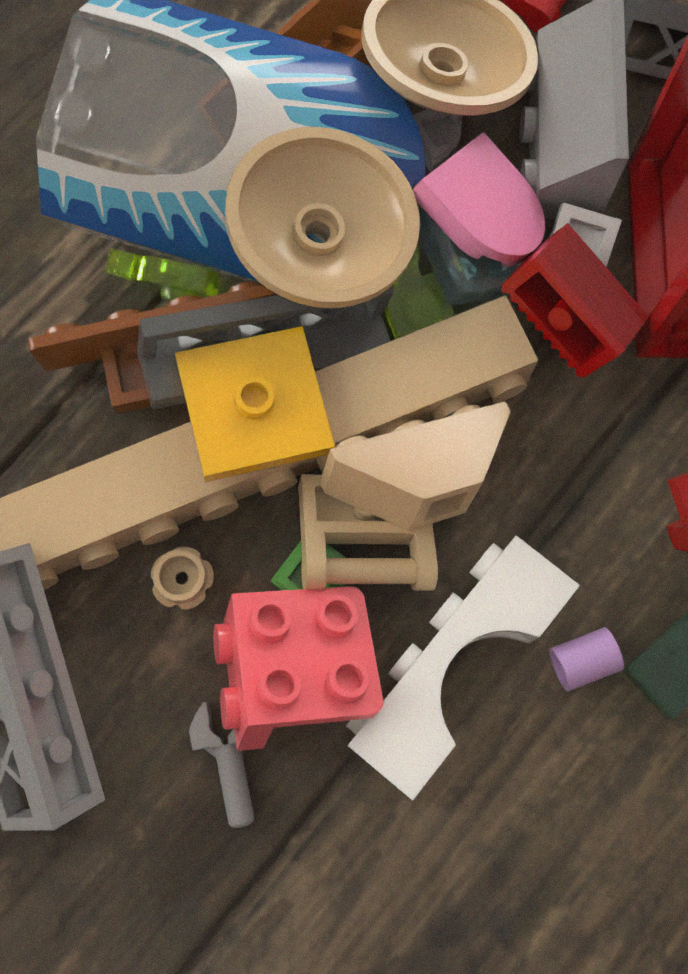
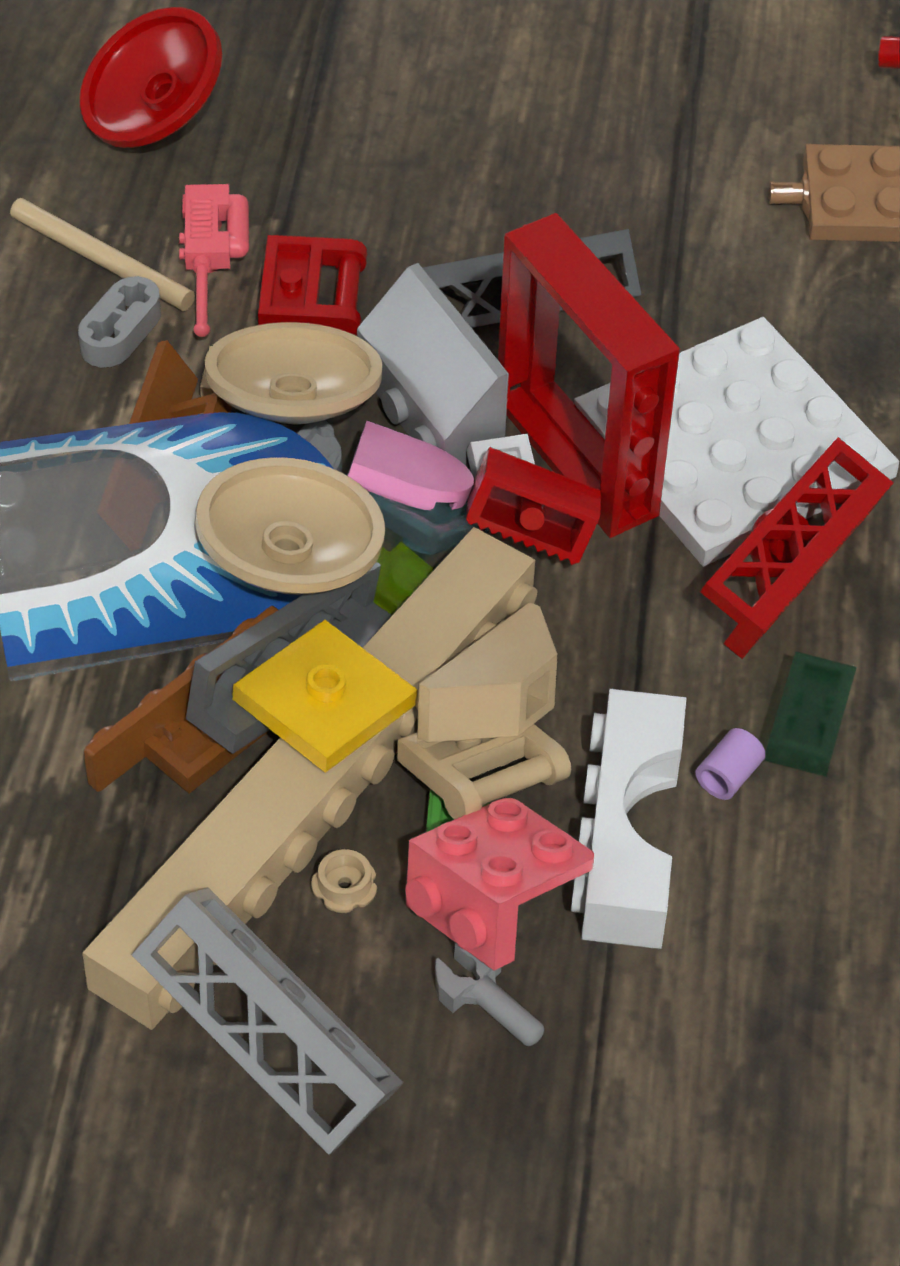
camera: 35 degrees left, 25 degrees down
clear neon green plate [105,248,221,301] -> none

